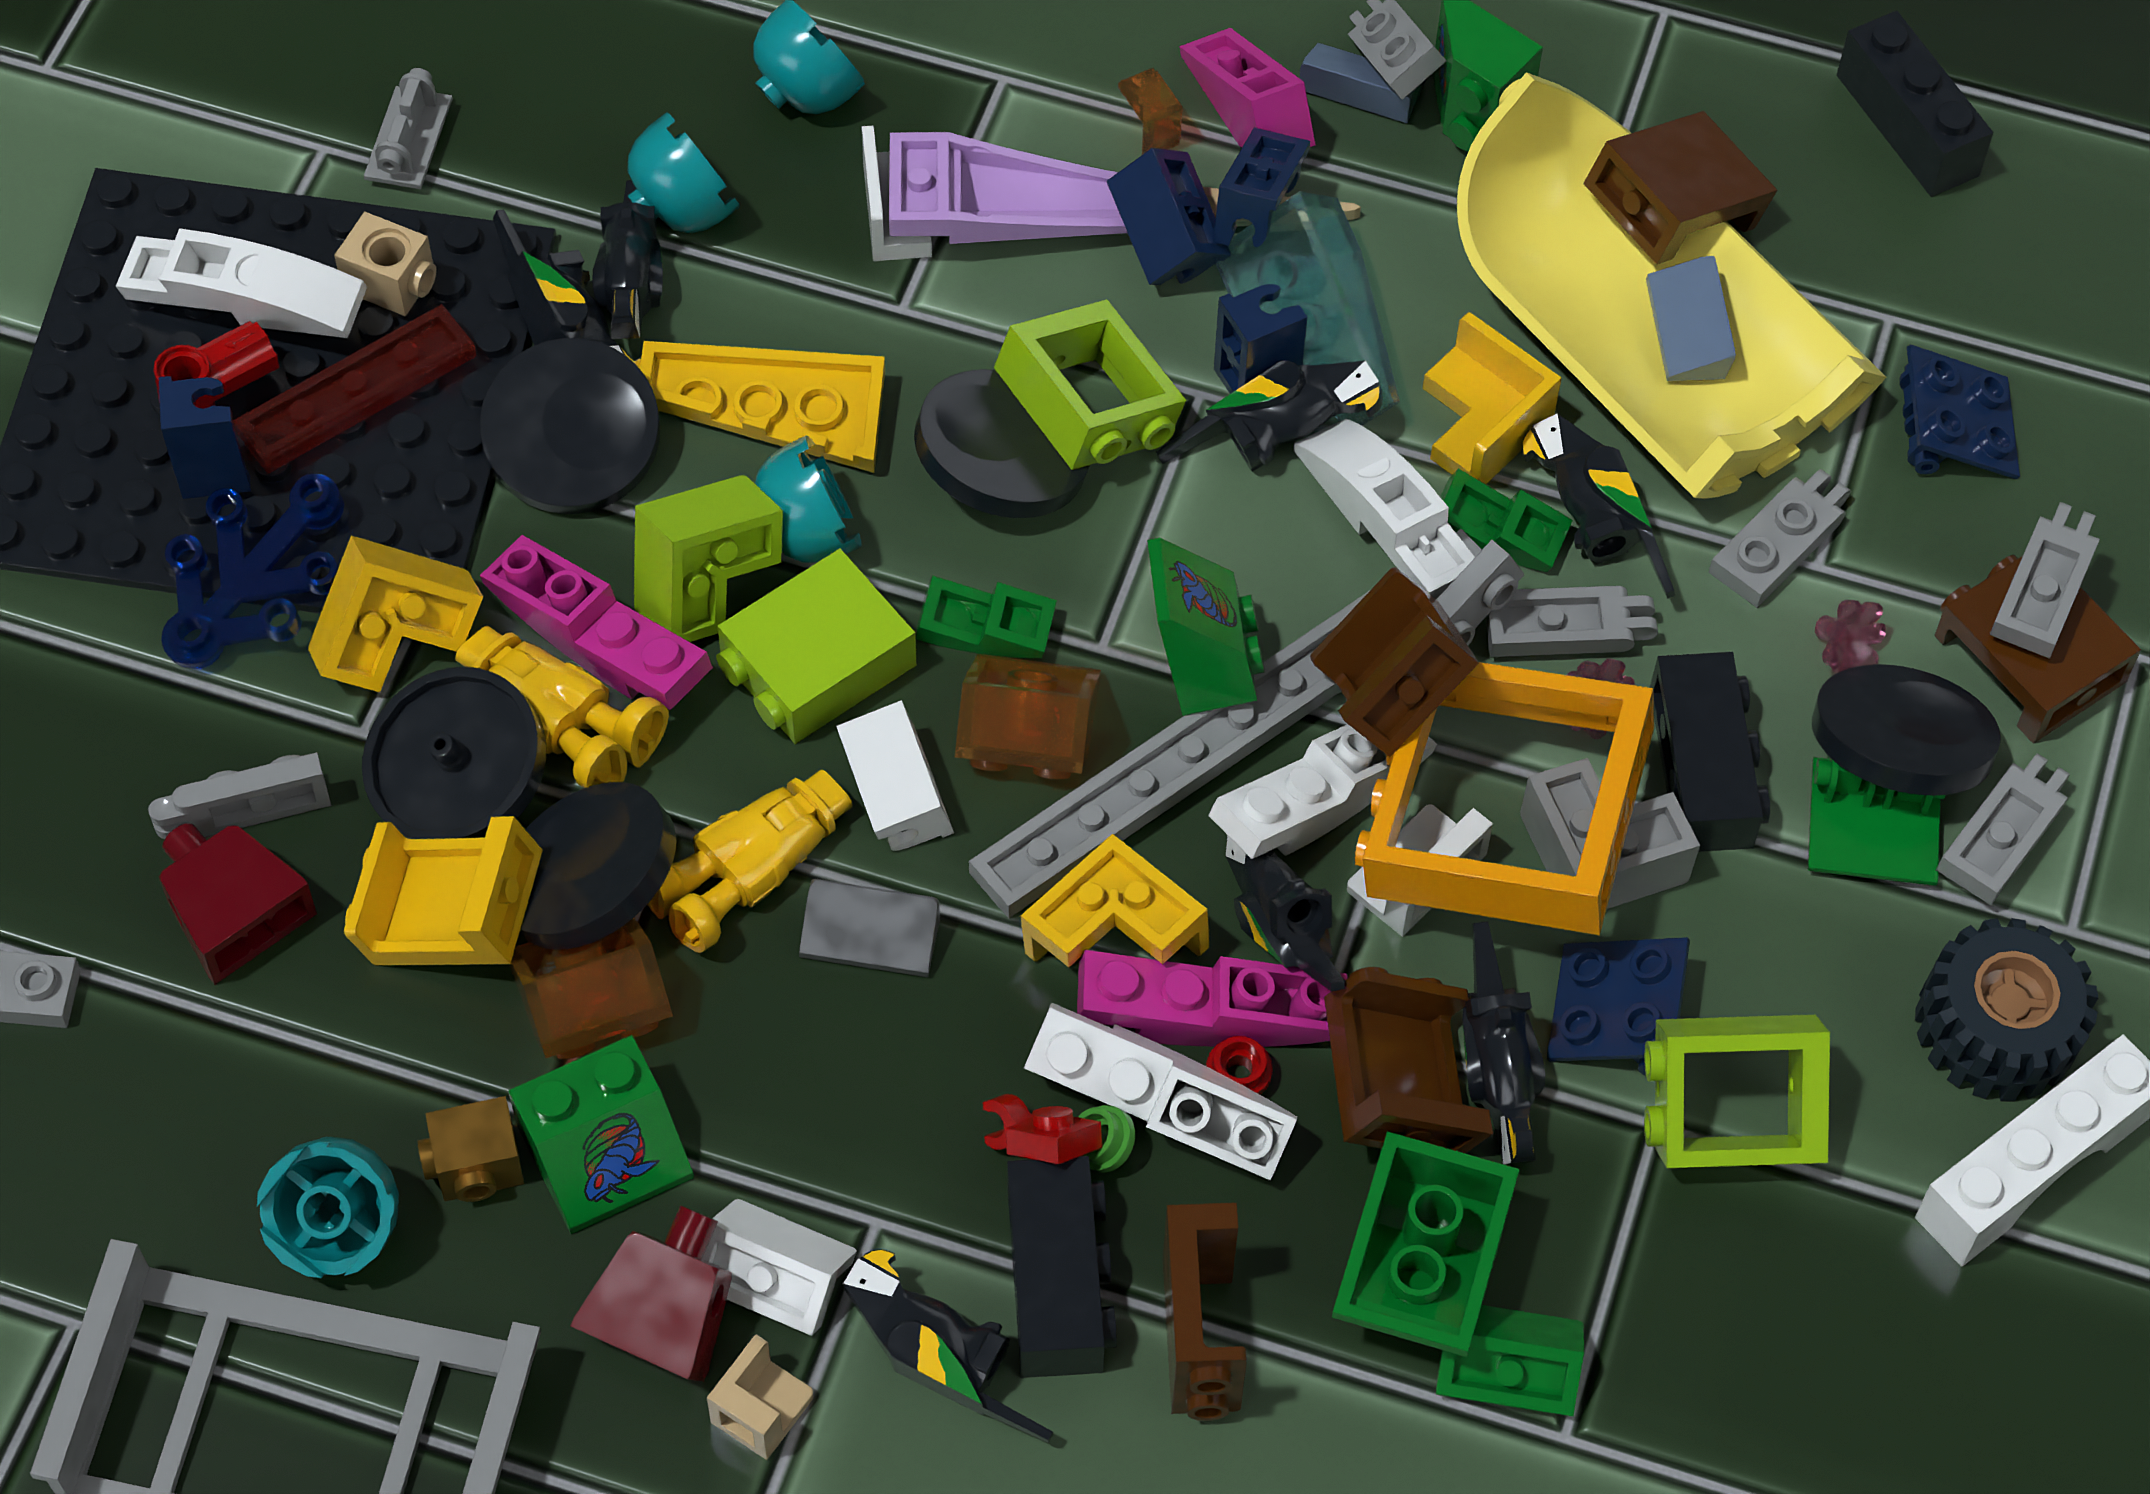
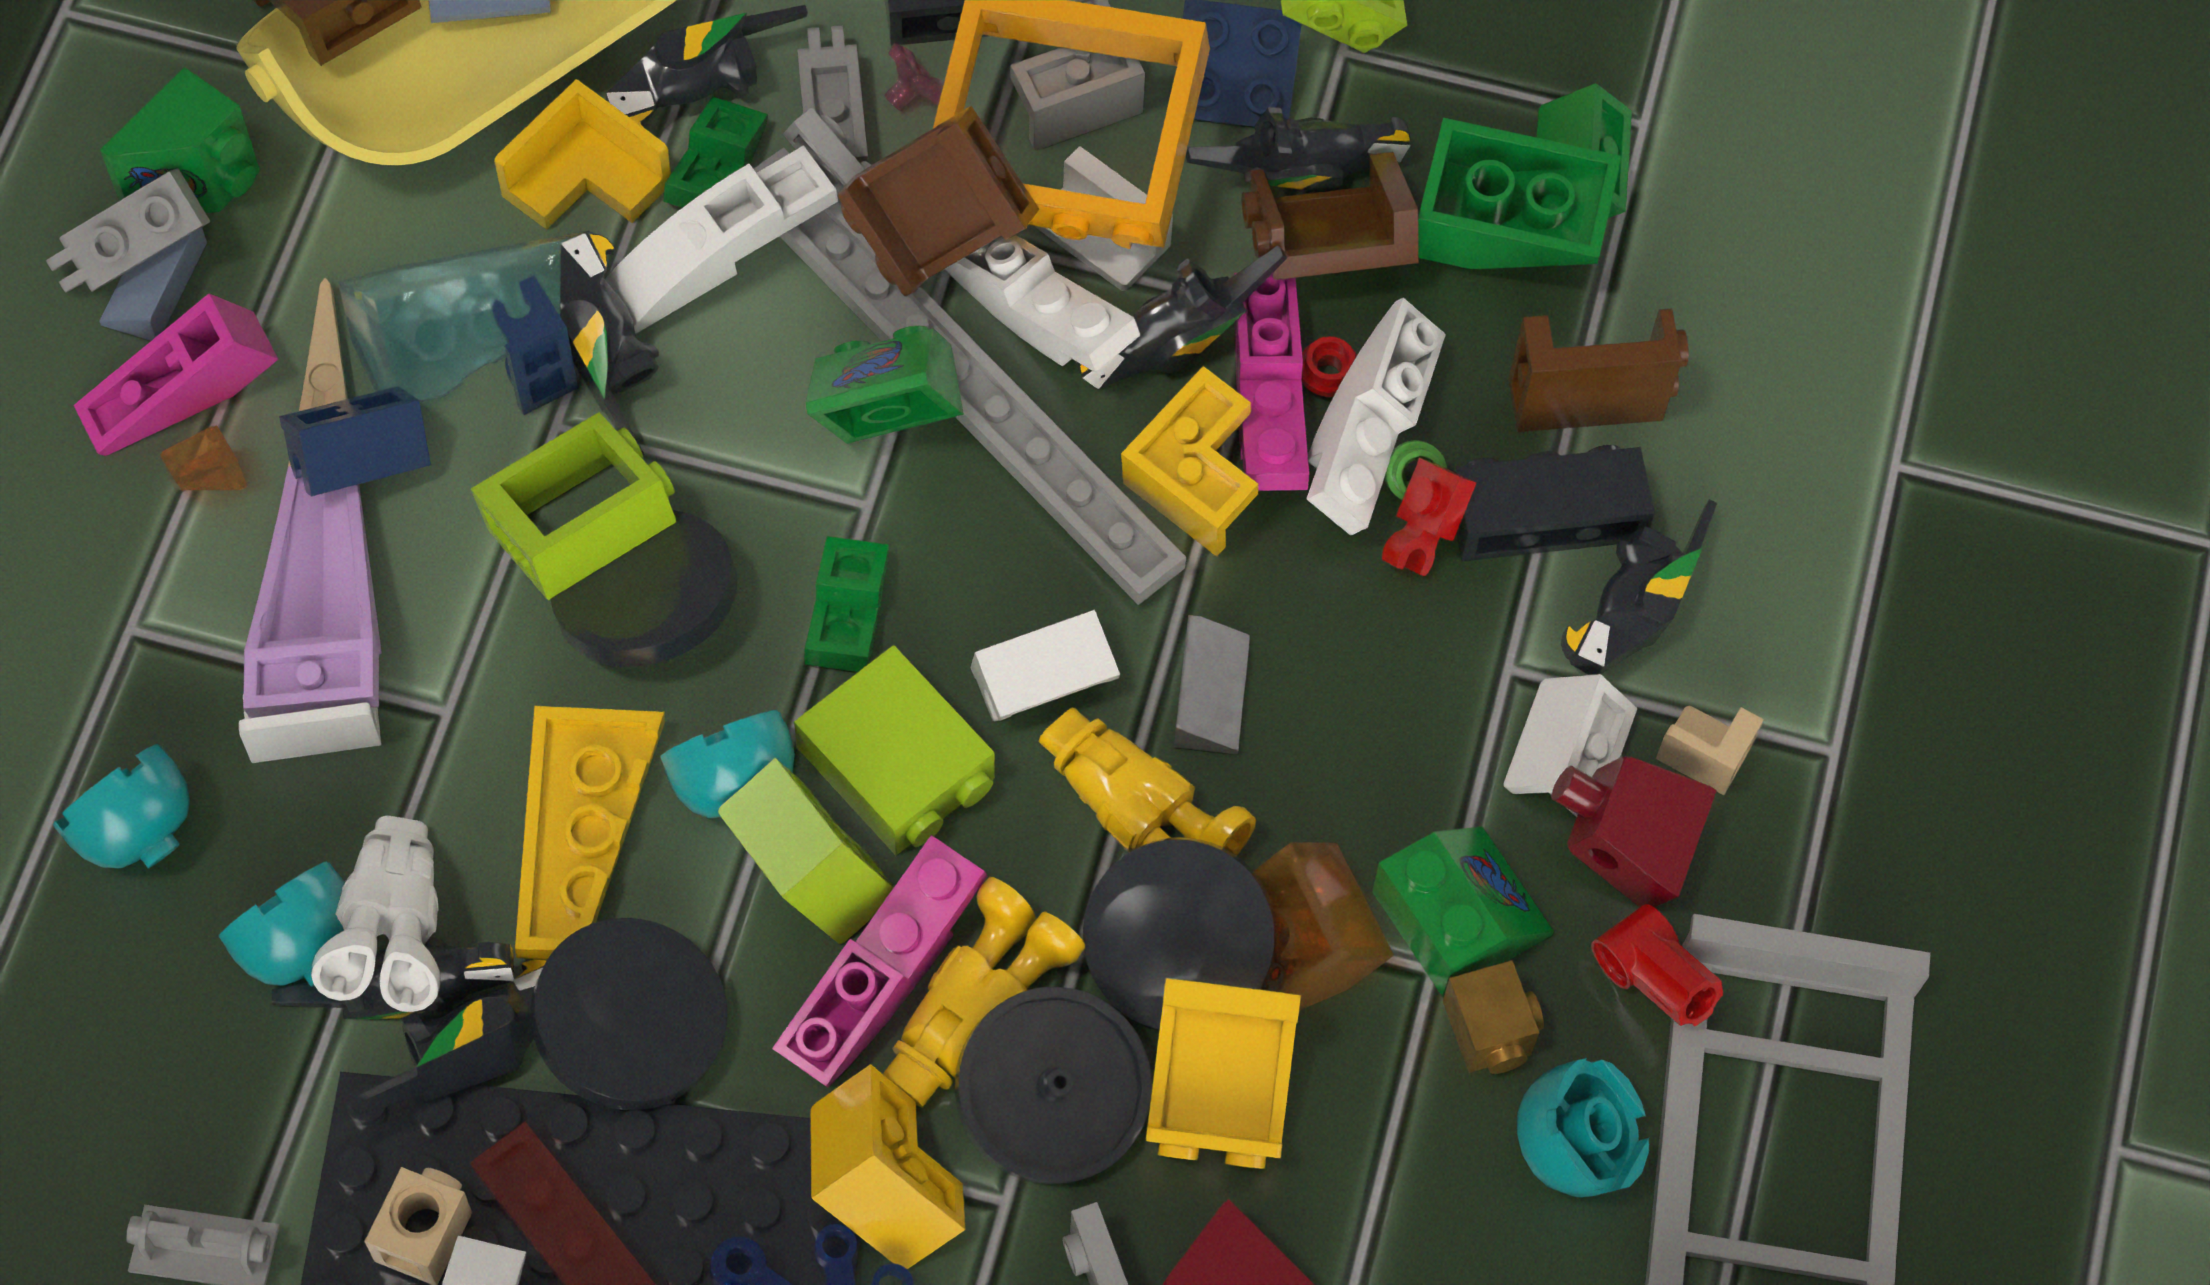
camera: 95 degrees left, 5 degrees up
clear orange slope [955,654,1101,779] -> none
dark blue hinge [1213,127,1310,247] -> none
none -> white piece [311,816,441,1012]
none -> red piece [1591,904,1724,1026]

